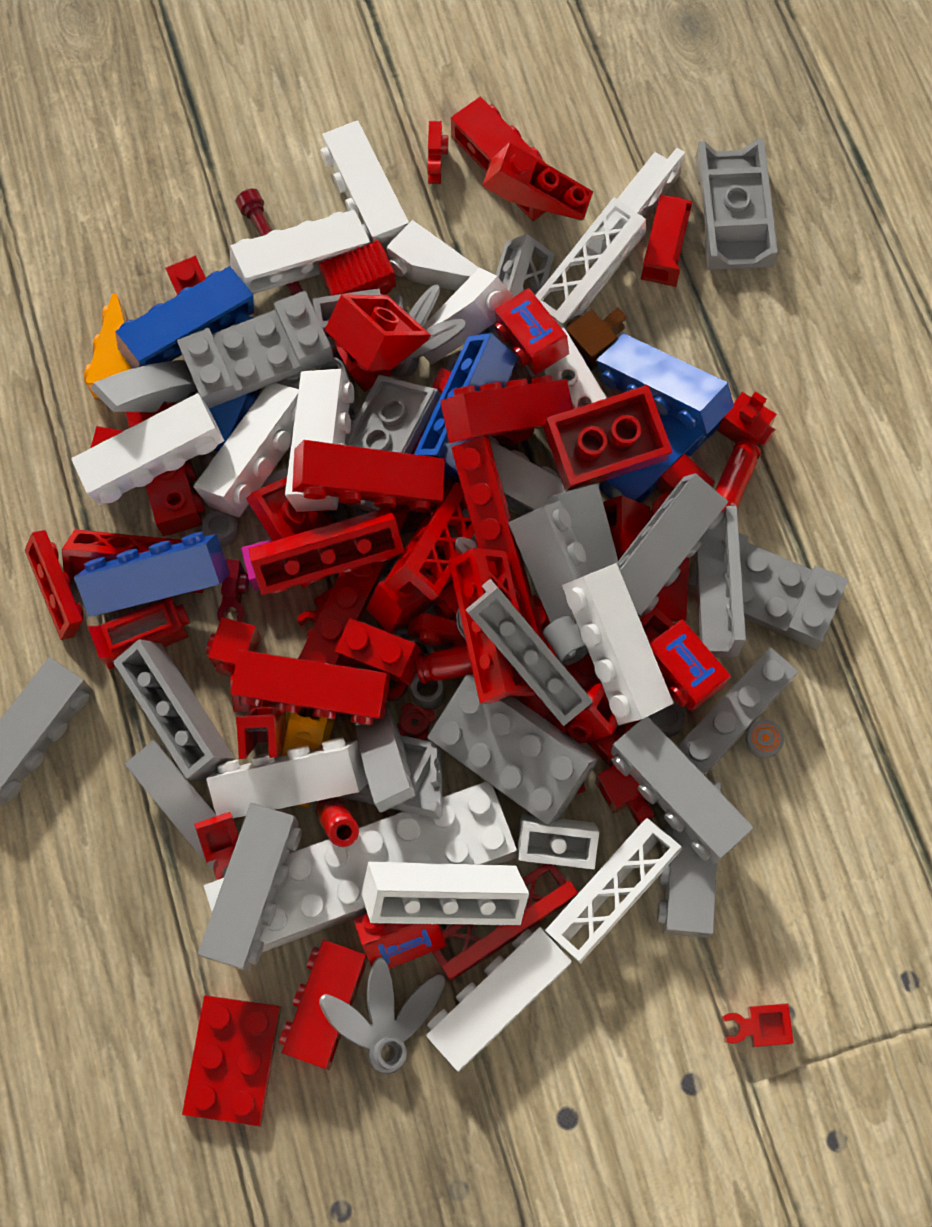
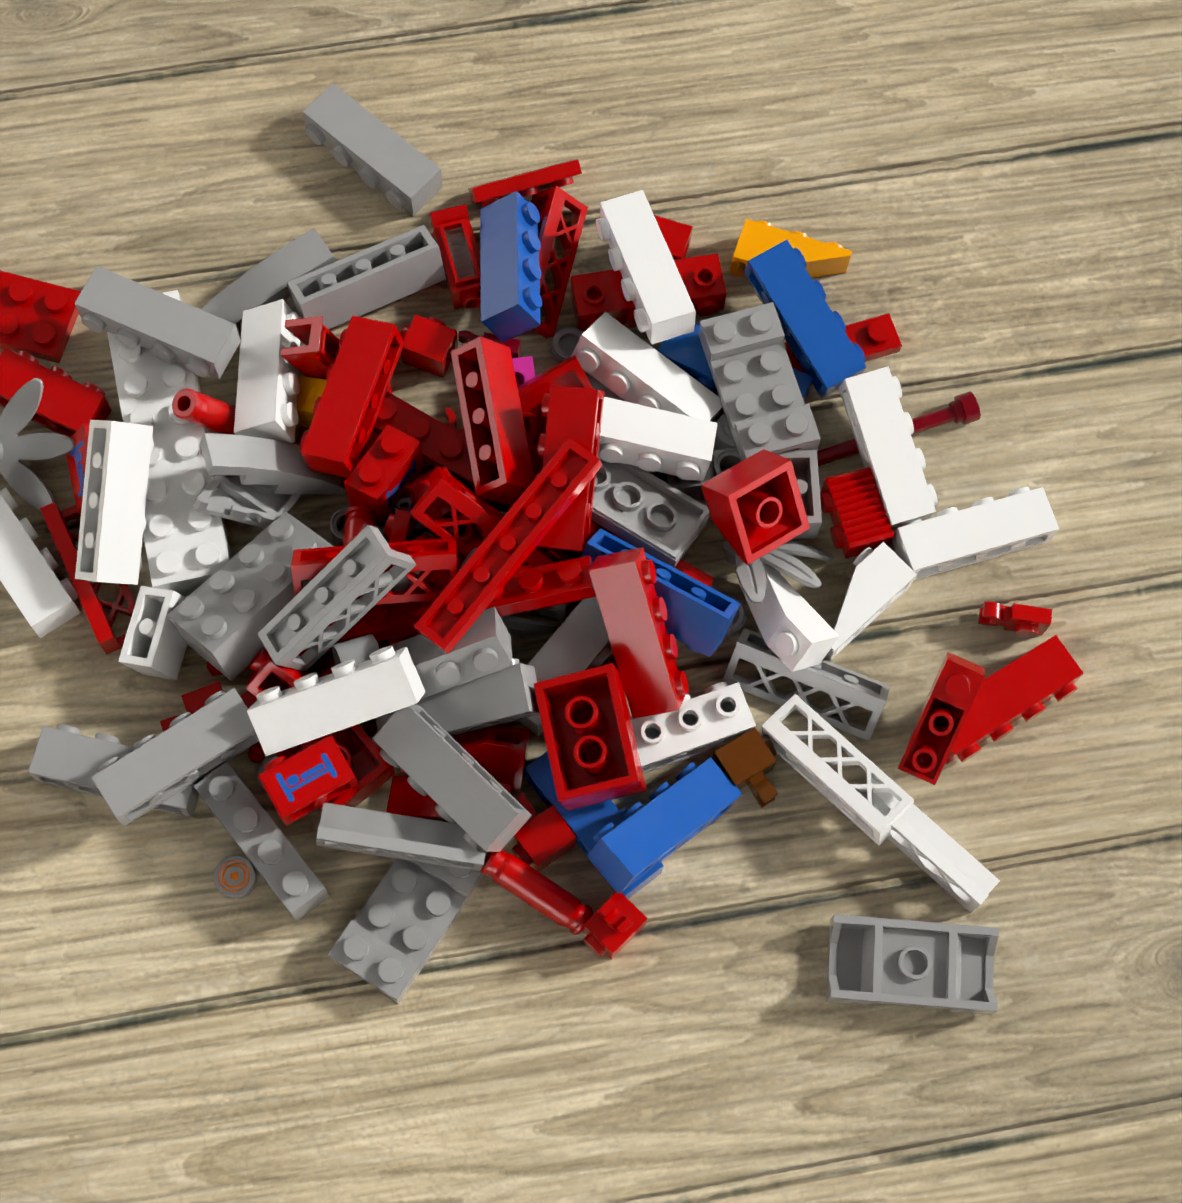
camera: 90 degrees right, 0 degrees up
light grey slope [91,360,198,412] -> none
red plate [194,812,239,880] -> none
red plate [397,703,436,741] -> none
red brick [494,288,569,375] -> none
white fence [545,818,682,964] -> none
red window [640,194,693,287] -> none
none -> red plate [413,438,603,654]

